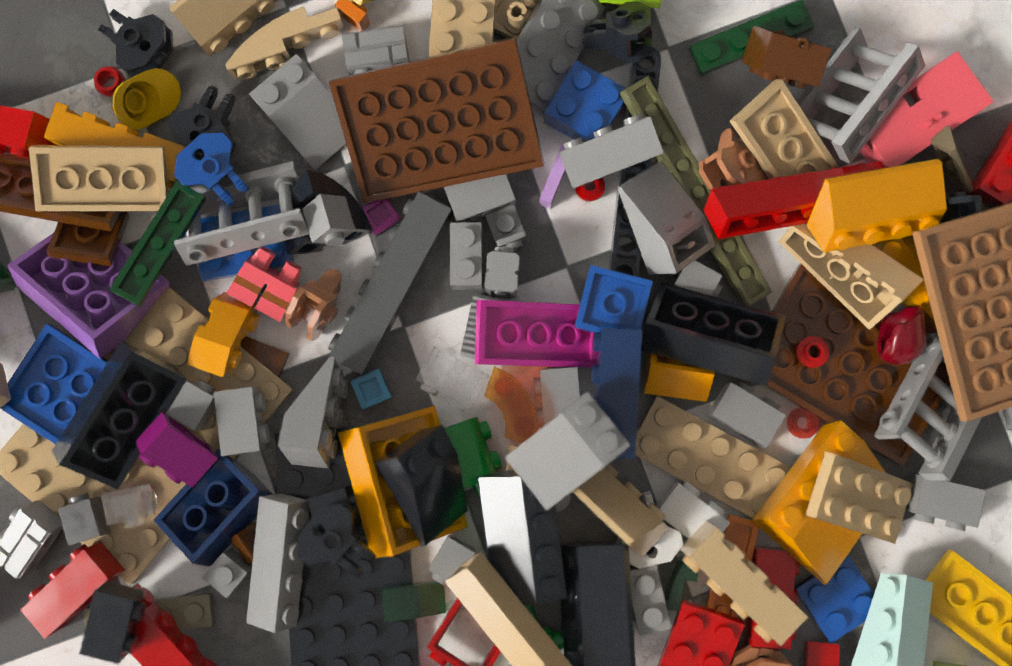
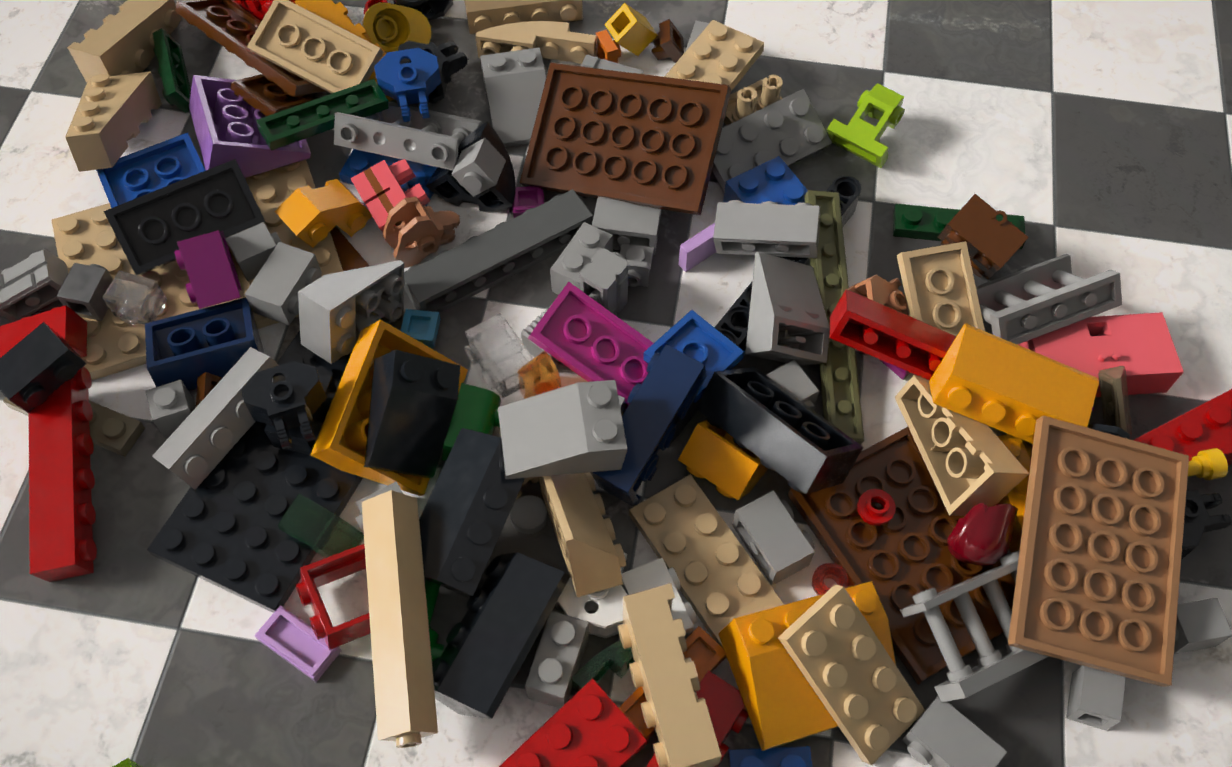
camera: 25 degrees right, 25 degrees down
red plate [574,177,605,202] -> none
black hinge [582,1,653,63] -> none

